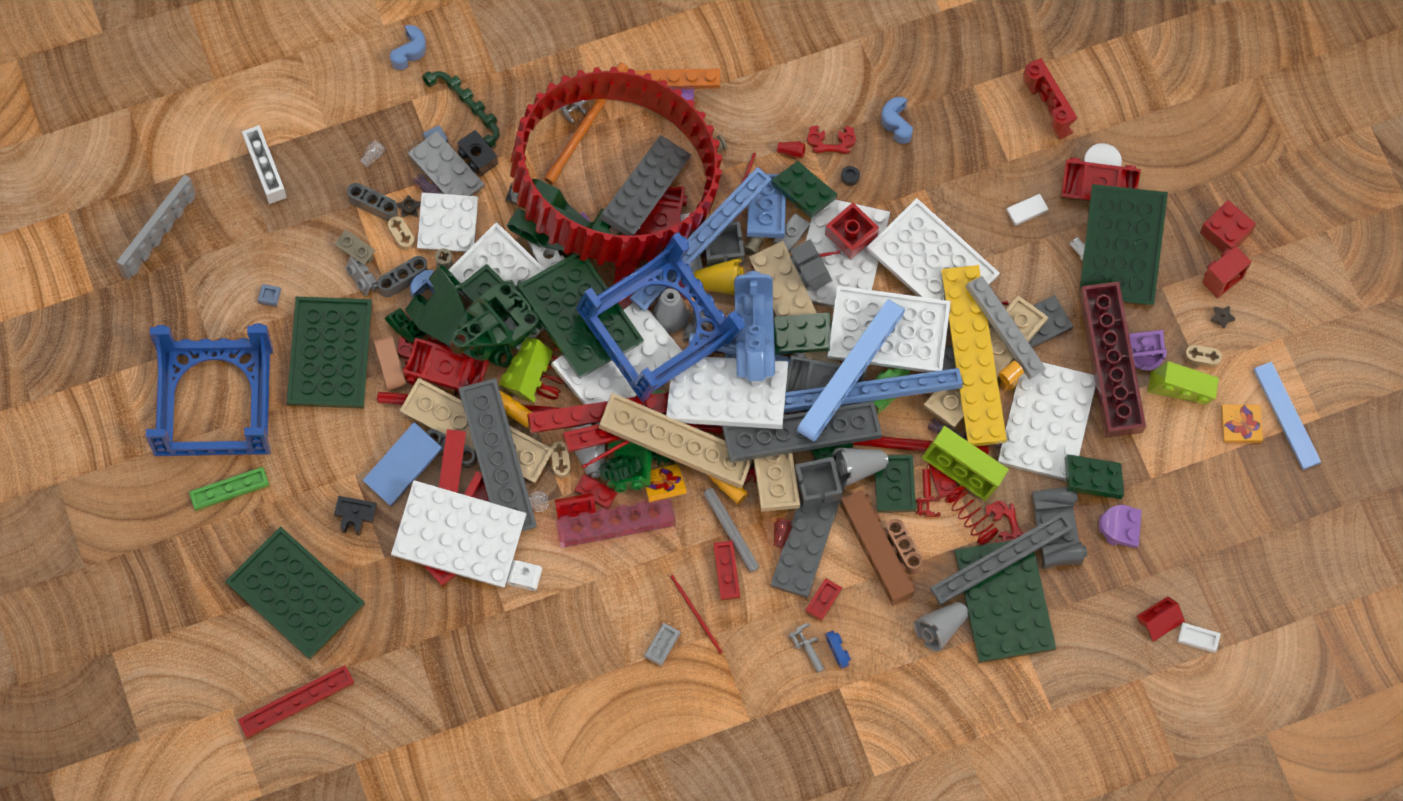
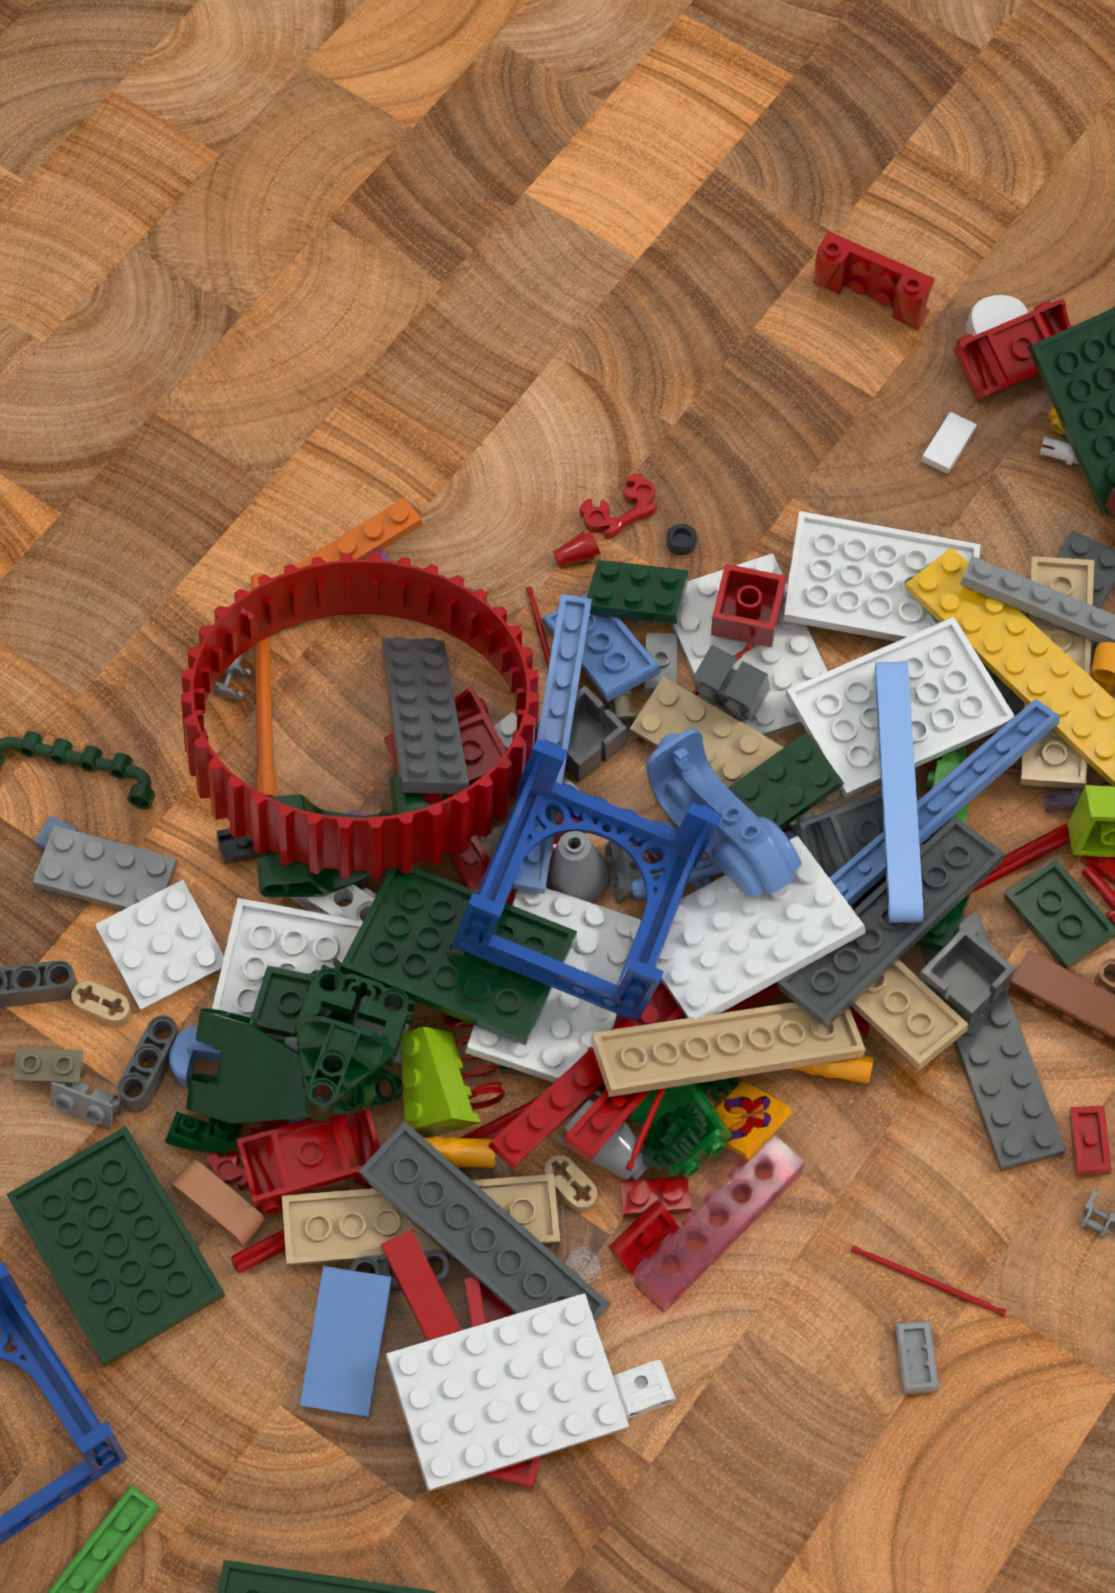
camera: 30 degrees left, 5 degrees down
black plate [334,496,377,536] -> none
dark brown plate [397,195,421,218] -> none
clear purple pin [413,174,441,194] -> none
dark tan bush [435,248,453,270] -> none
black brick [457,130,498,177] -> none
yellow cone [693,258,744,296] -> none
light grey axle [704,488,759,572] -> none
red plate [713,540,740,601] -> none
clear red cone [773,518,793,548] -> none
light grey cone [832,448,888,487] -> none
medium blue animal [881,97,913,144] -> none

